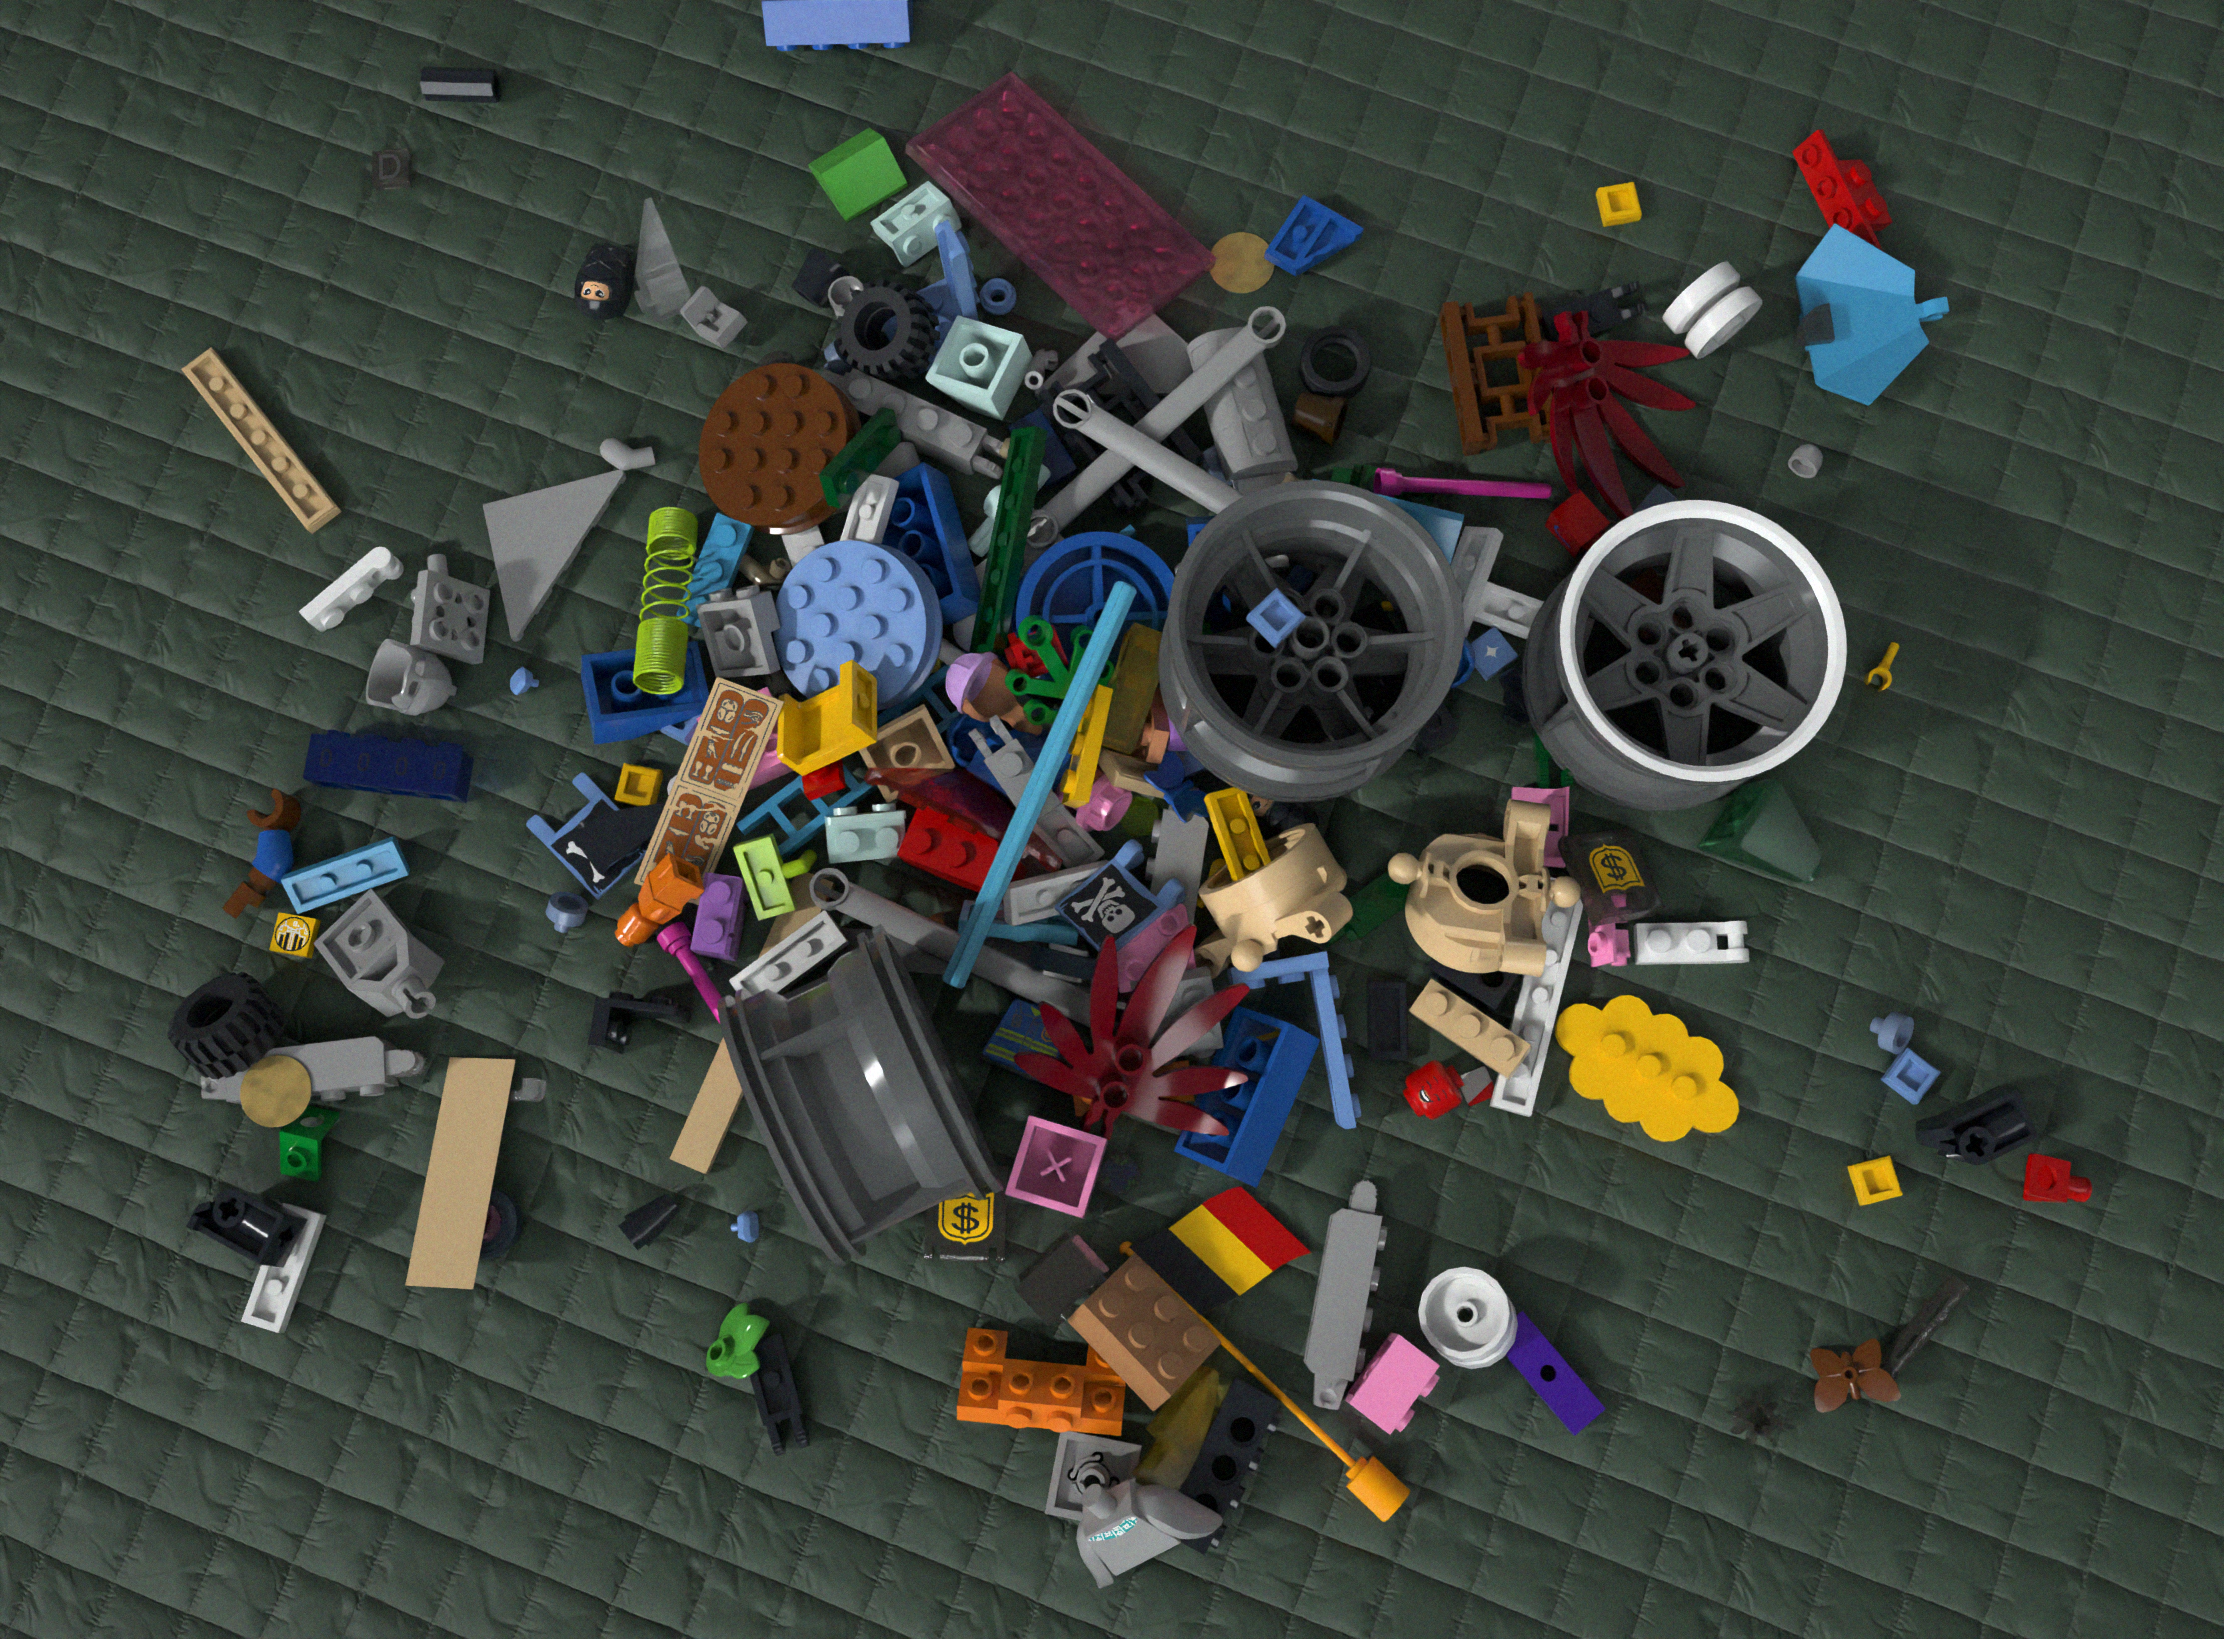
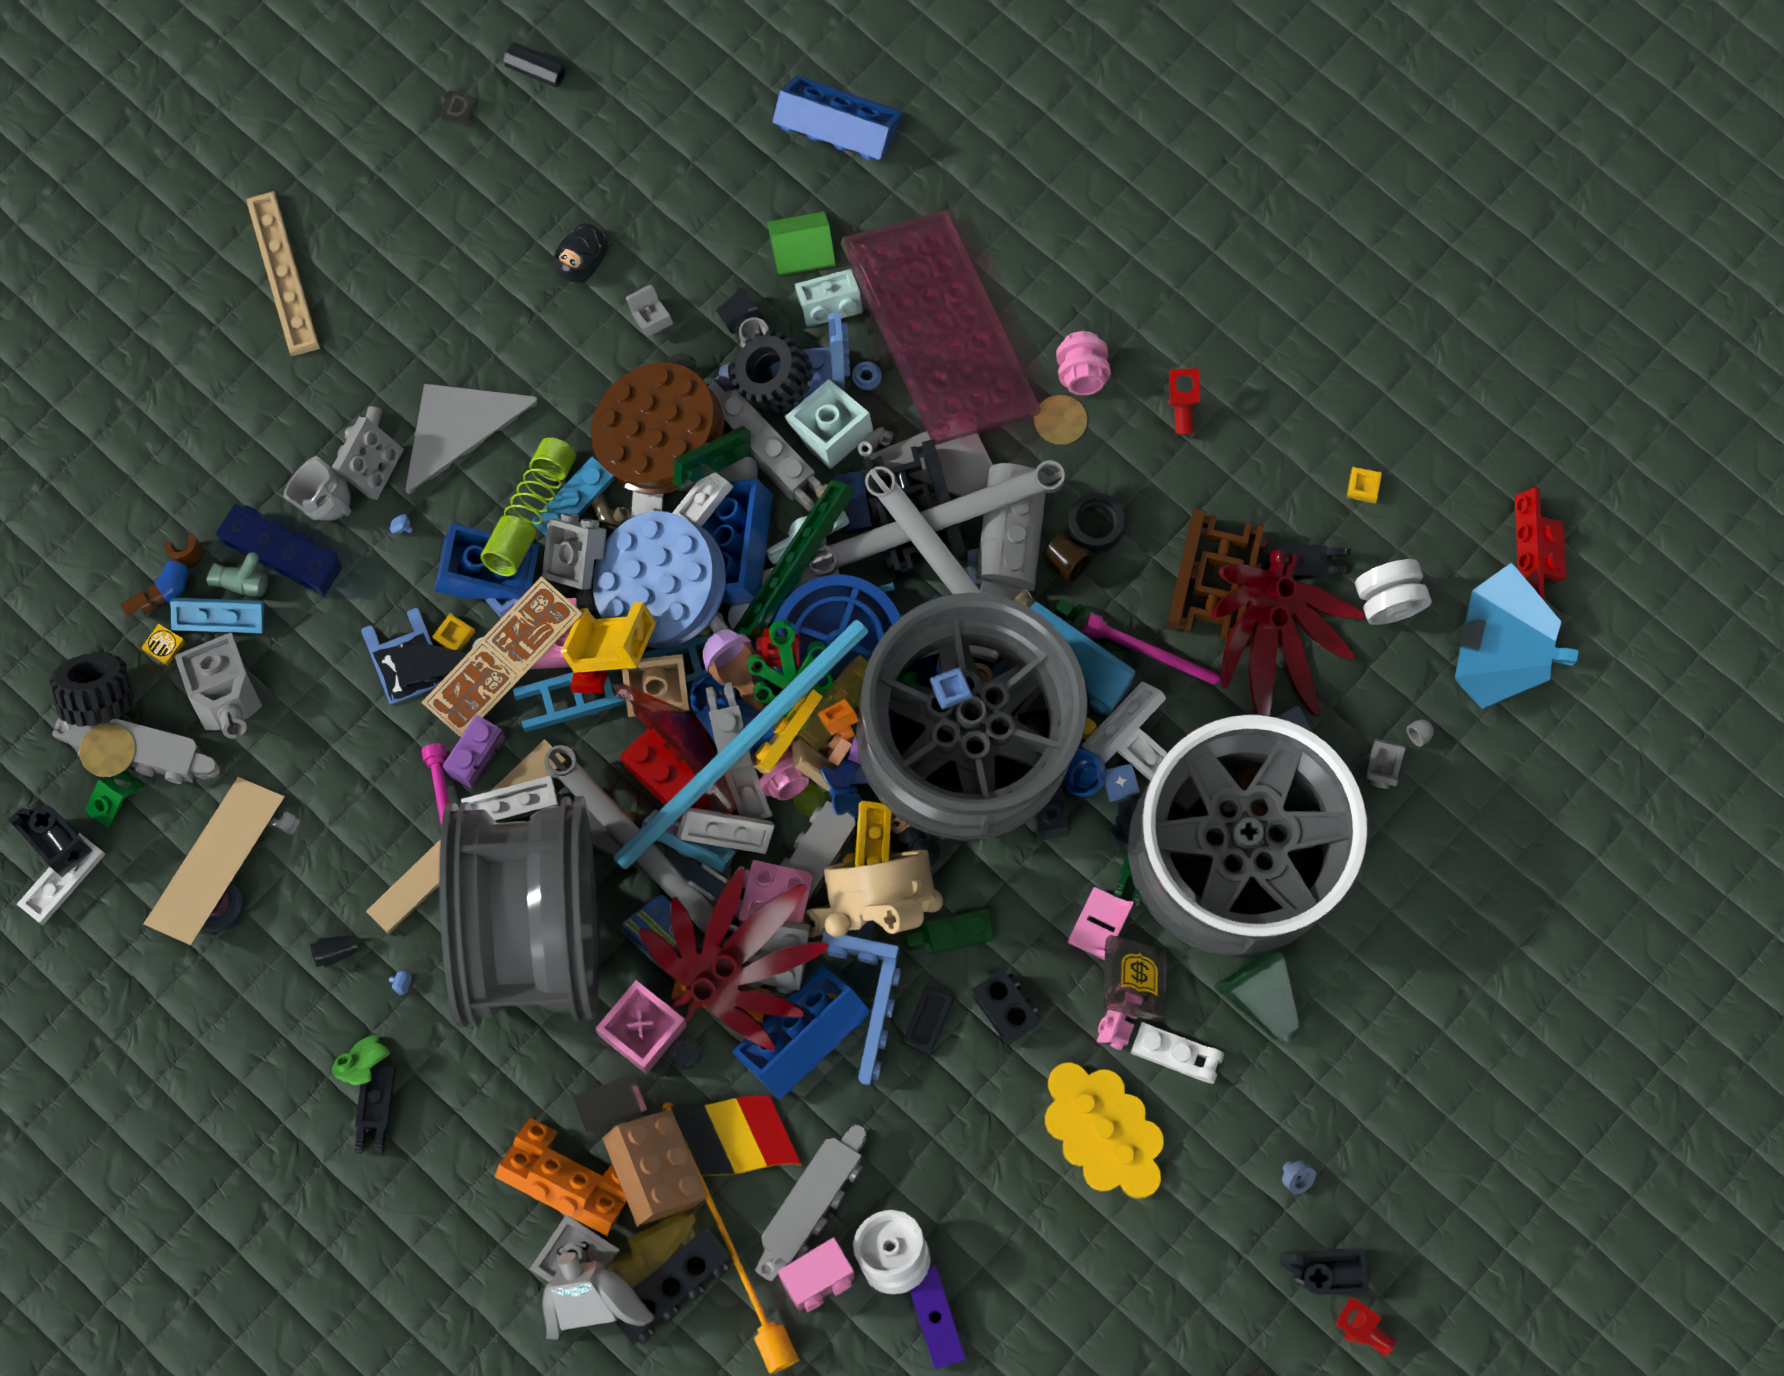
camera: 15 degrees right, 5 degrees down
white plate [299,547,404,633] -> none
sand blue tile [546,892,588,933] -> none
black bracket [588,991,691,1055] -> none
light grey arm [600,438,655,471] -> none
orange piece [615,853,705,947] -> none
clear slope [634,197,692,323] -> none
lime plate [733,833,817,921] -> none
light aqua bracket [824,803,906,863] -> none
container [924,1165,1009,1264] -> none
flag [1054,839,1186,952] -> none
blue wing [1264,194,1364,277] -> none
tan piece [1388,799,1581,977] -> none
red head [1402,1060,1465,1120] -> none
tan plate [1409,979,1532,1080] -> none
light grey sticker [1460,1066,1494,1106] -> none
white plate [1490,877,1588,1117] -> none
red brick [1545,489,1610,558] -> none
yellow tile [1847,1156,1903,1206] -> none
yellow hand [1864,642,1900,692] -> none
medium blue tile [1880,1047,1941,1105] -> none
none -> sand green piece [207,552,268,597]
none -> orange tile [818,699,859,741]
none -> bright pink piece [1056,331,1111,395]
none -> red bracket [1166,368,1200,434]
none -> light grey bracket [1366,739,1405,789]

